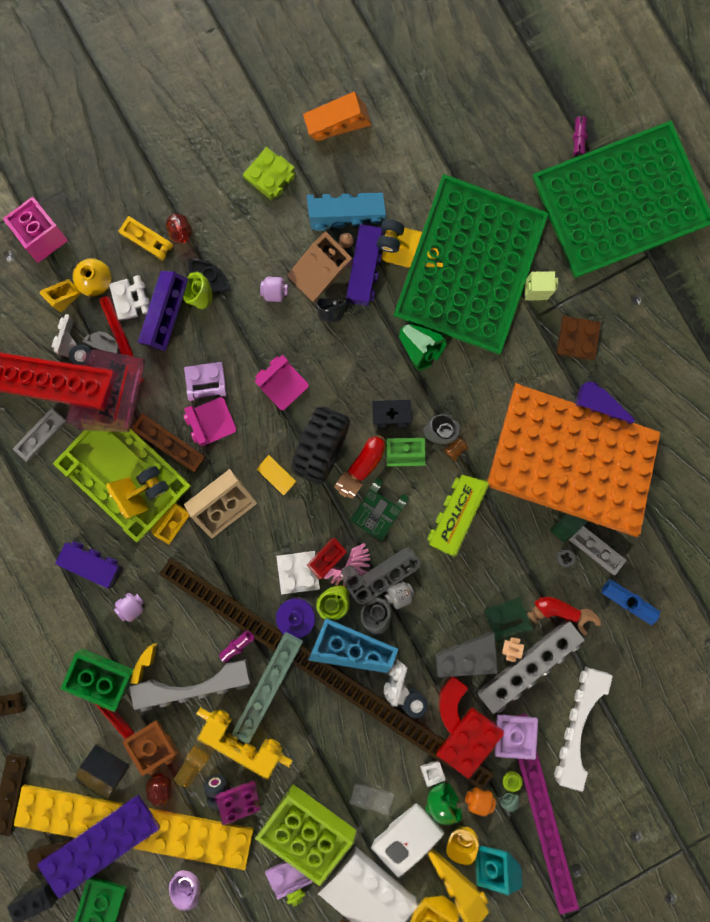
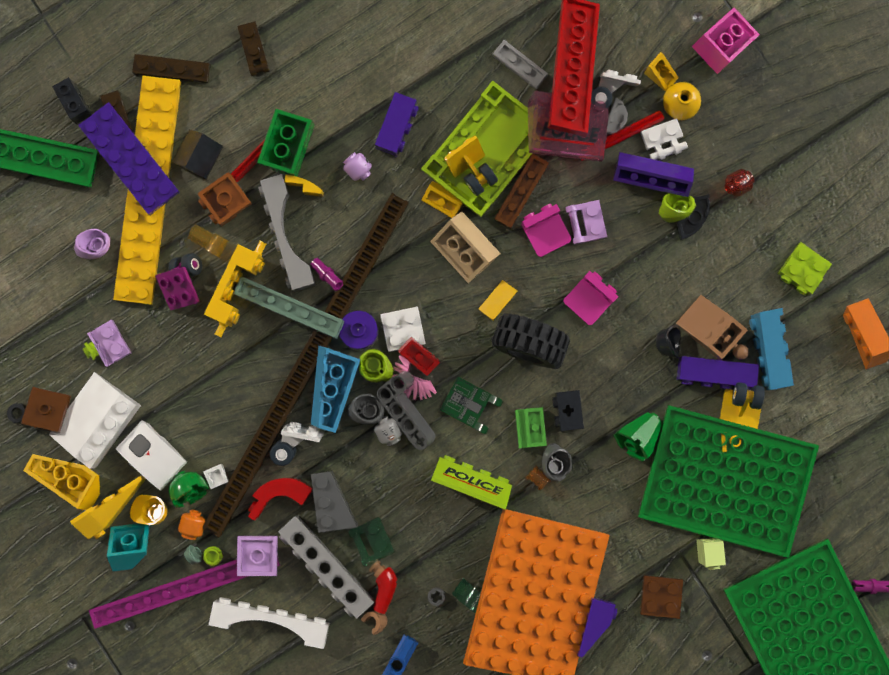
camera: 90 degrees right, 0 degrees up
yellow plate [118,216,174,261] -> none
clear red head [146,773,172,806] -> none
lime slope [255,784,356,886] -> none
lavender head [260,276,288,302] -> none
red piece [335,435,386,499] -> none
clear slope [350,784,395,815] -> none
red plate [437,708,505,779] -> none
light nougat gear [502,637,524,662] -> none
light grey plate [568,524,627,575] -> none

